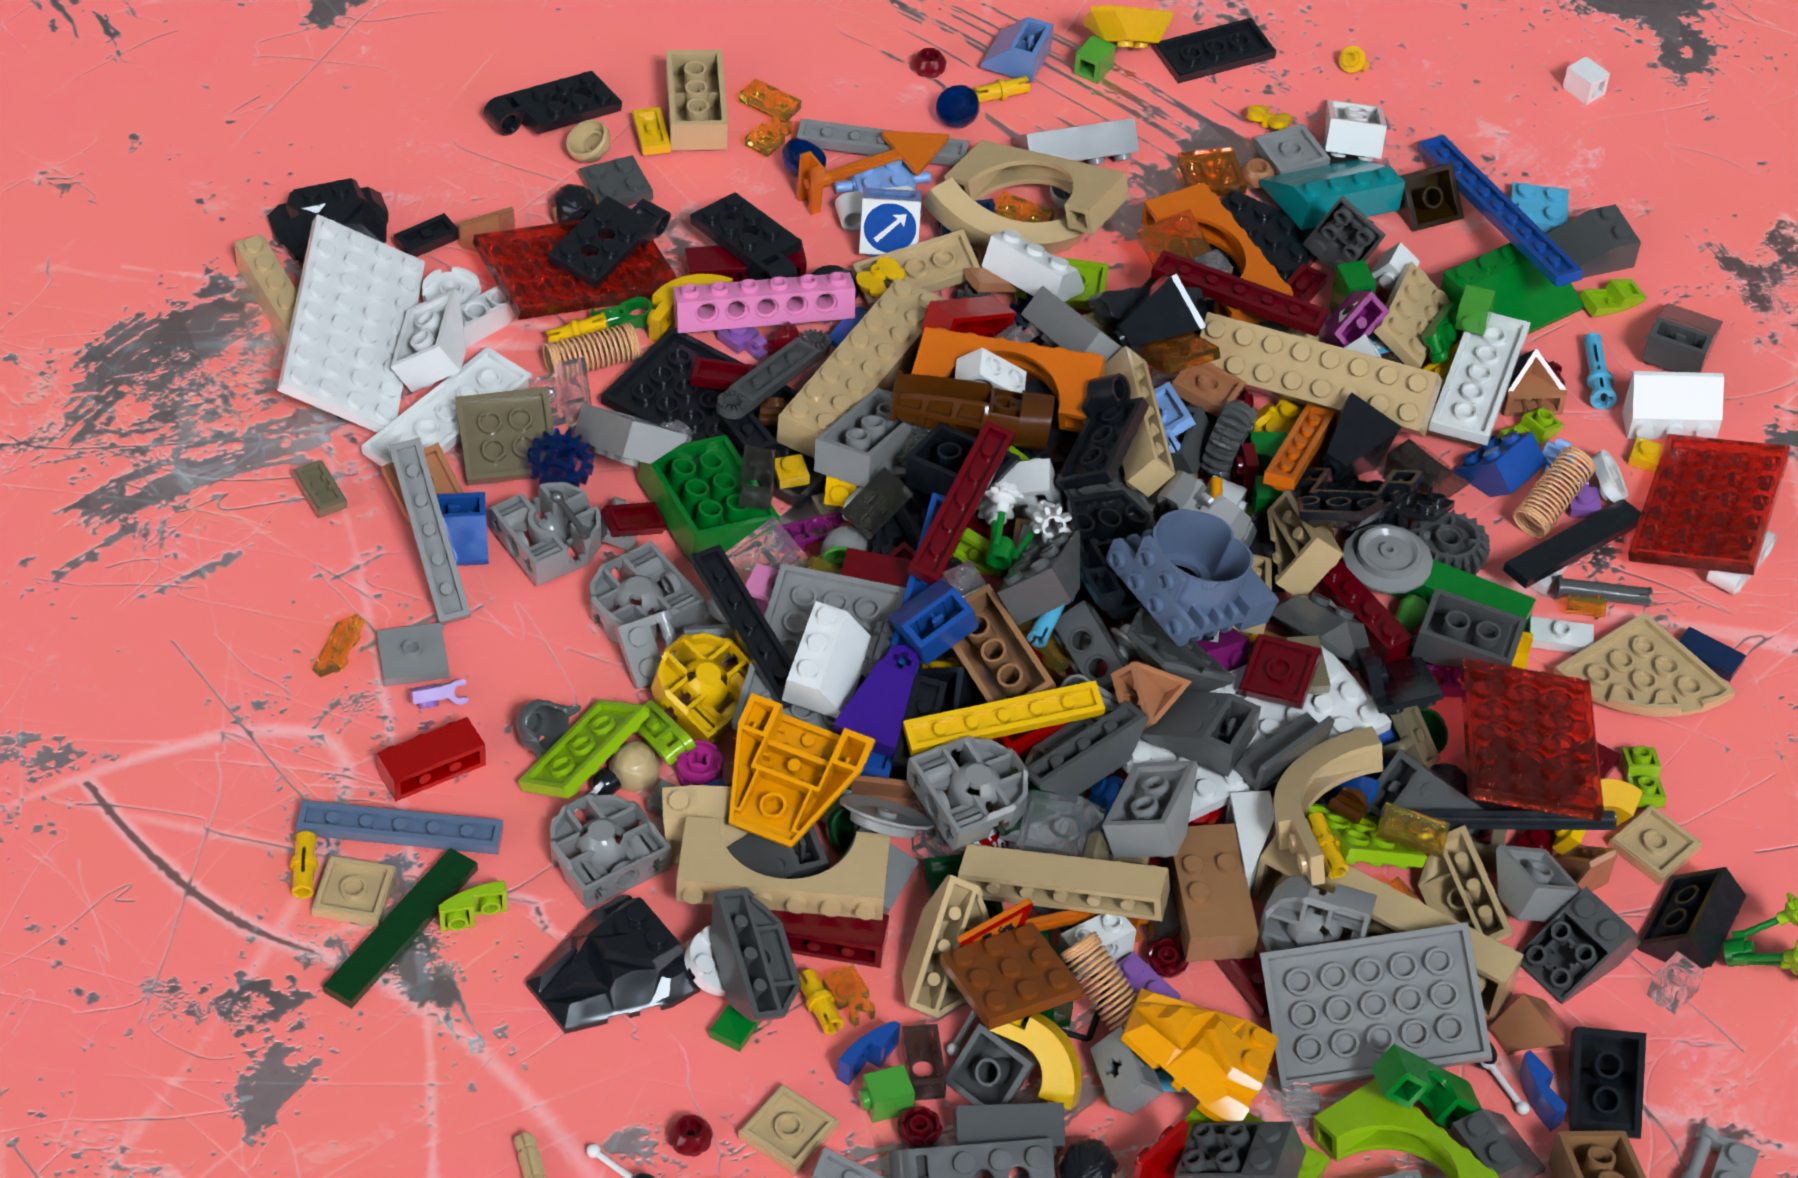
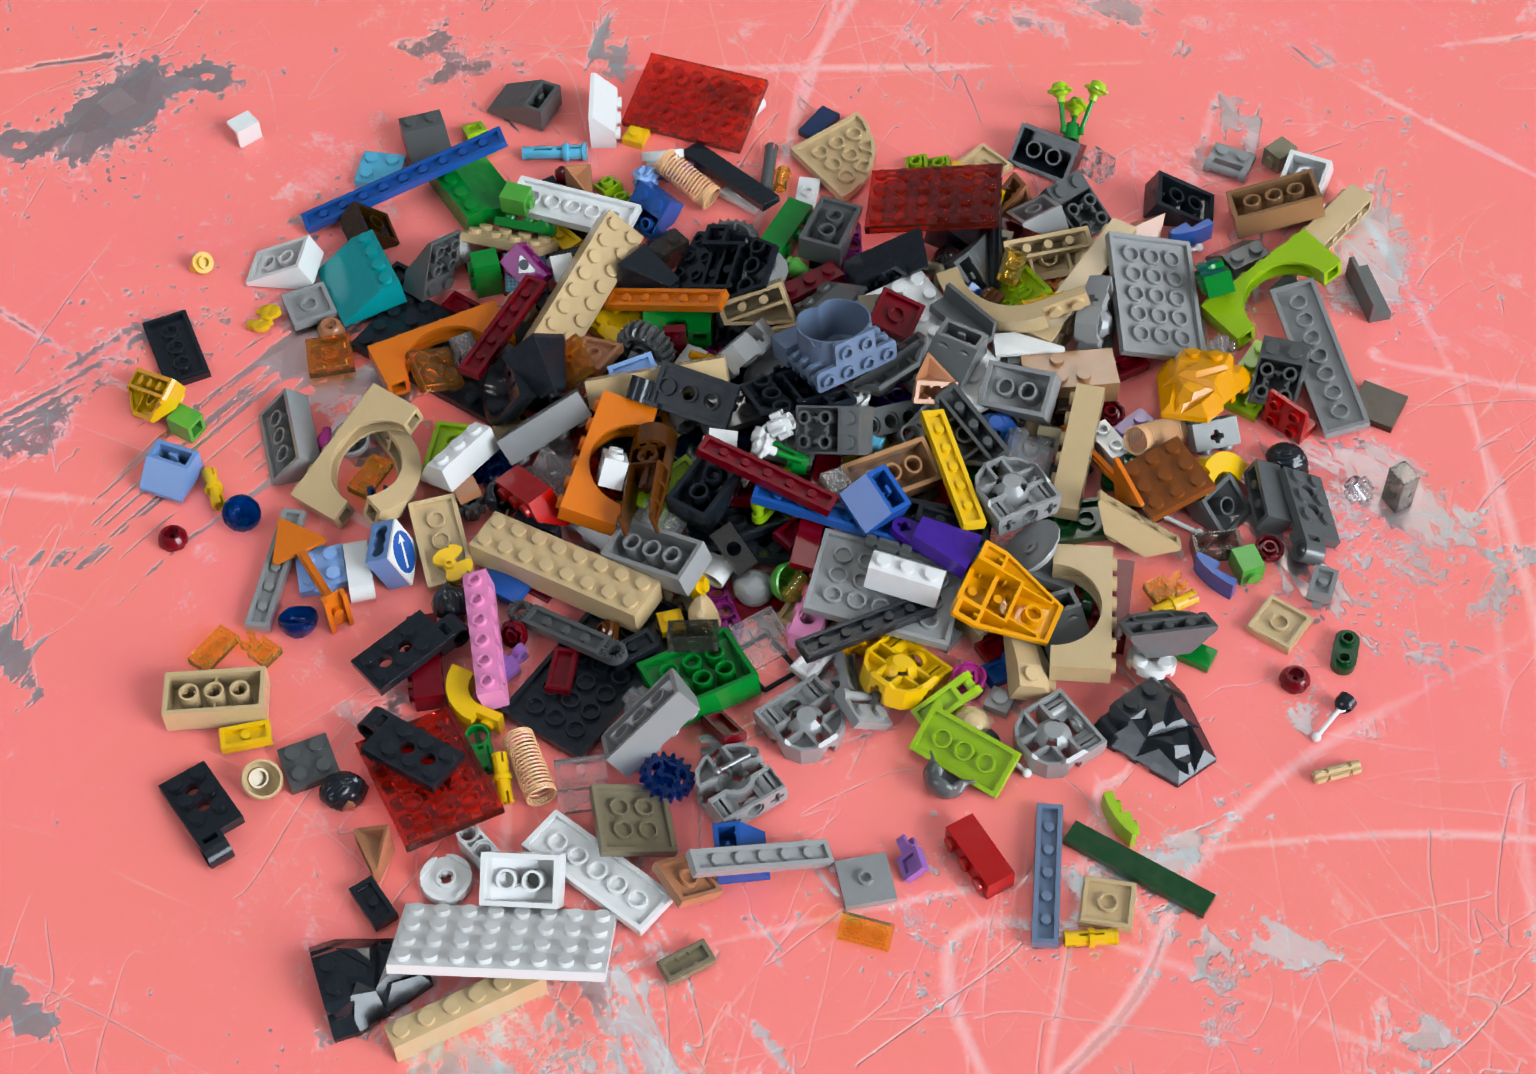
camera: 85 degrees left, 5 degrees up
none -> tan piece [688,595,721,633]

